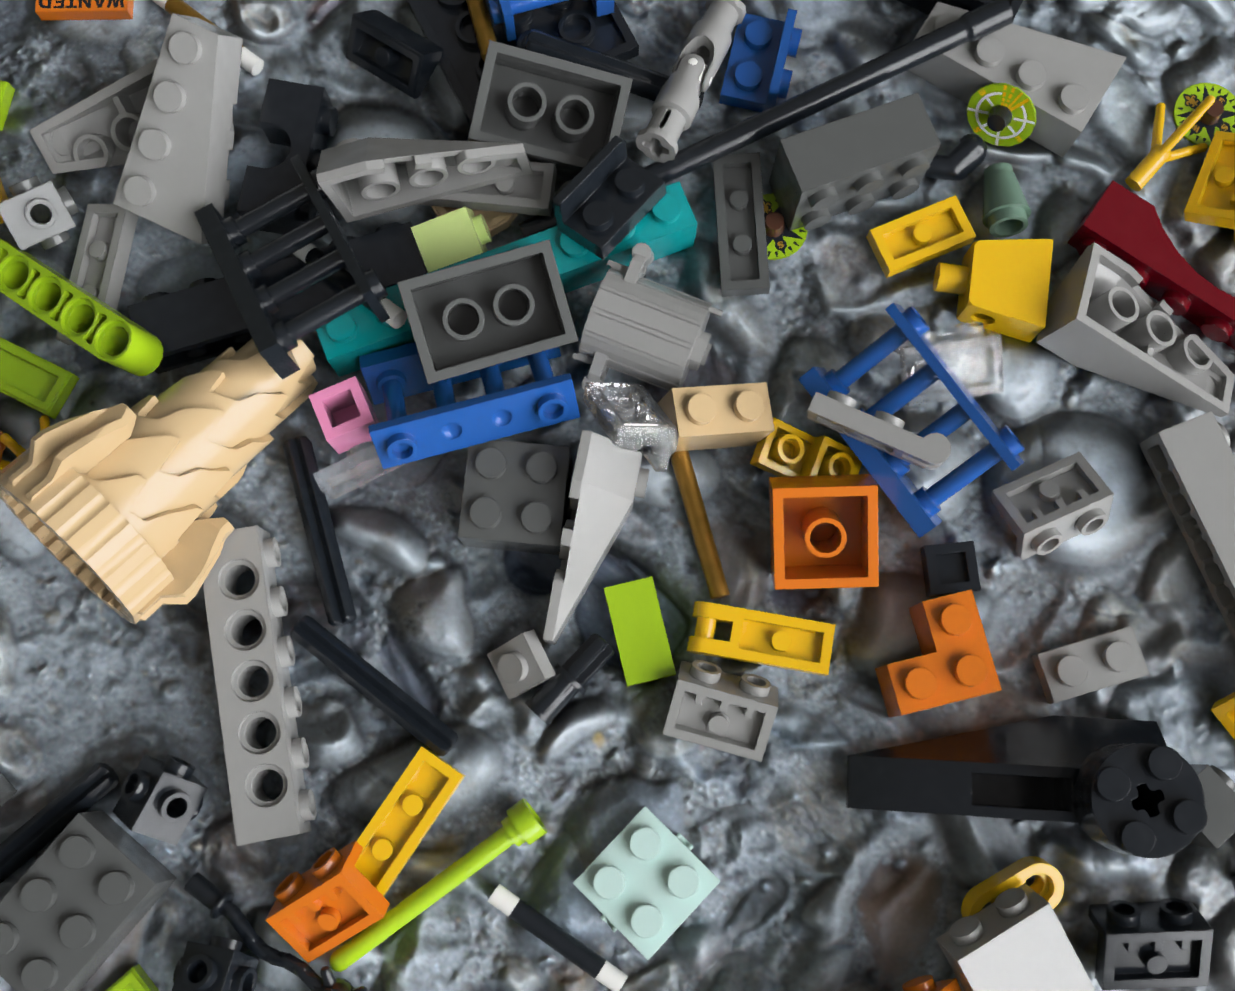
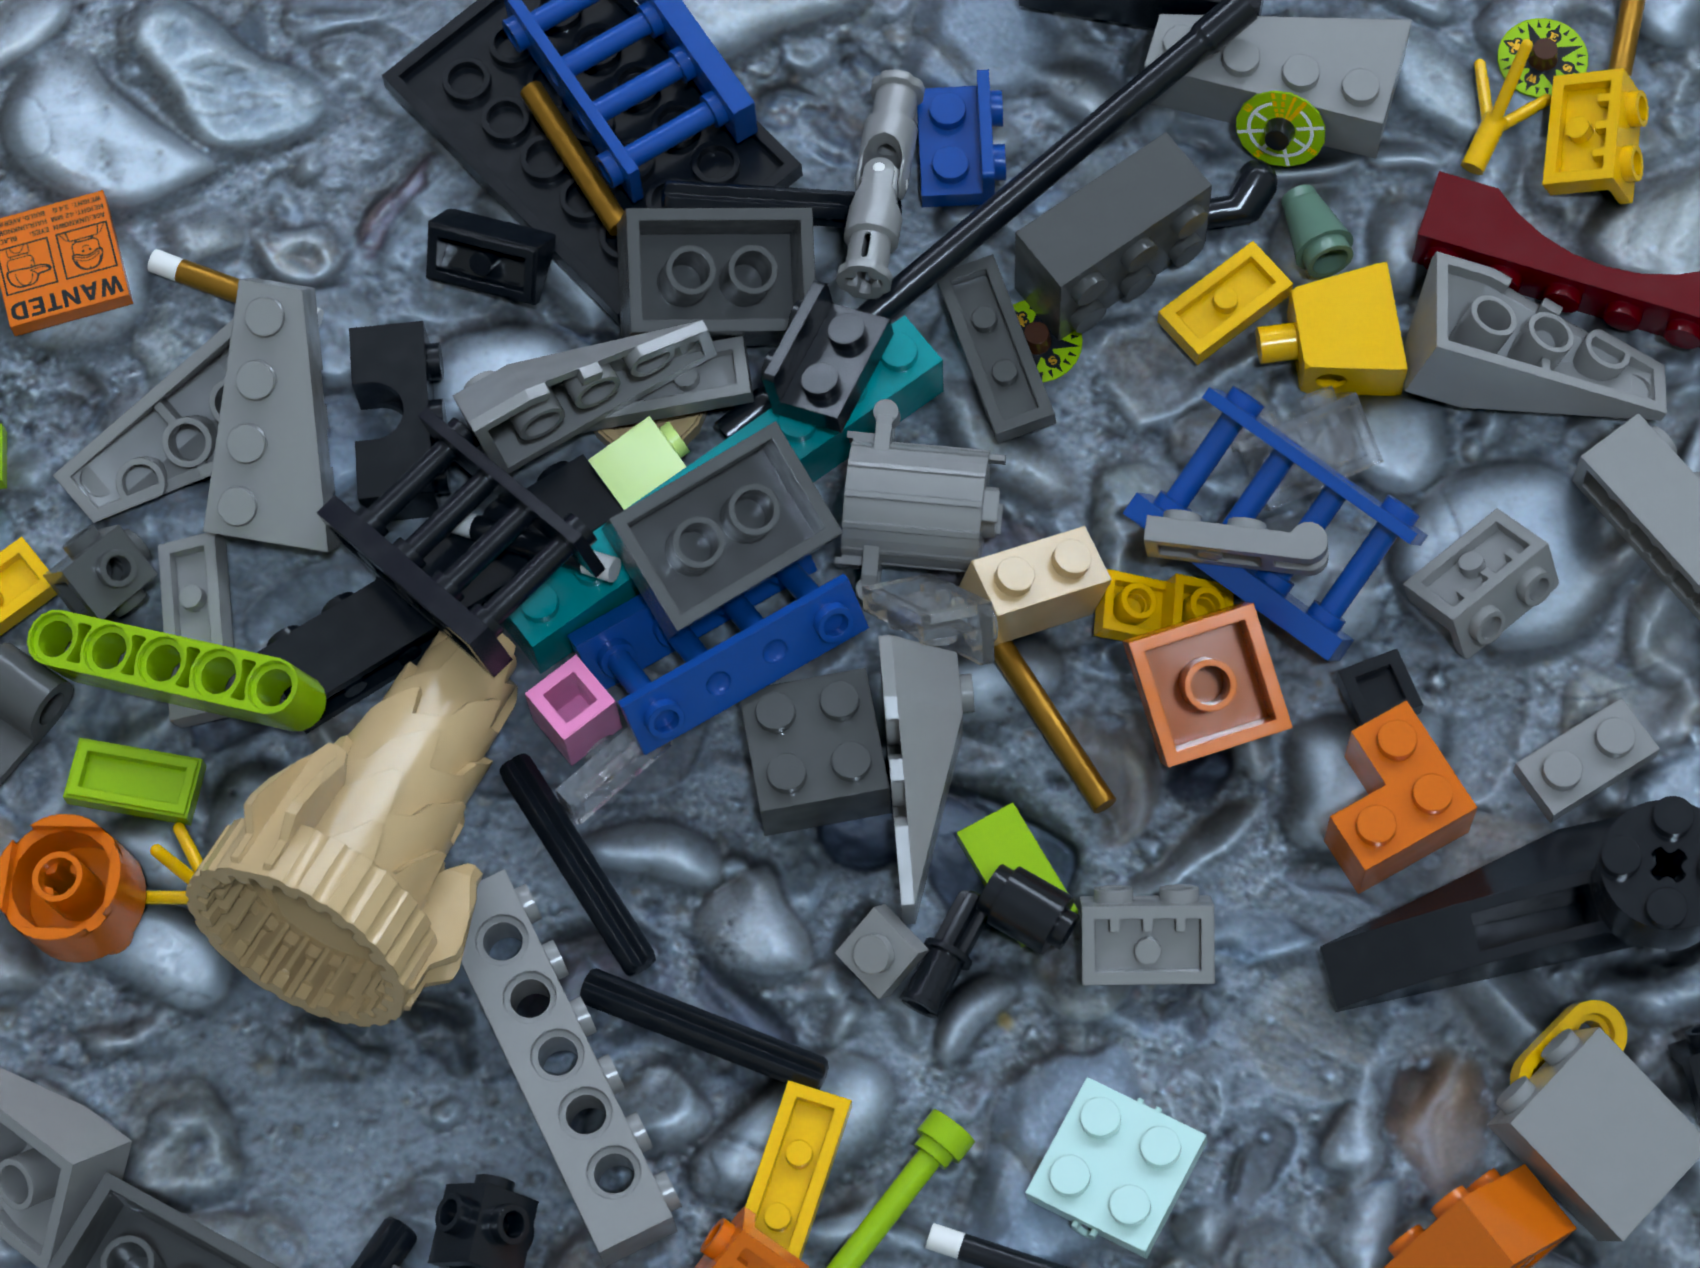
camera: 10 degrees left, 10 degrees down
yellow plate [686,601,836,676] -> none
none -> black brick [976,864,1079,955]

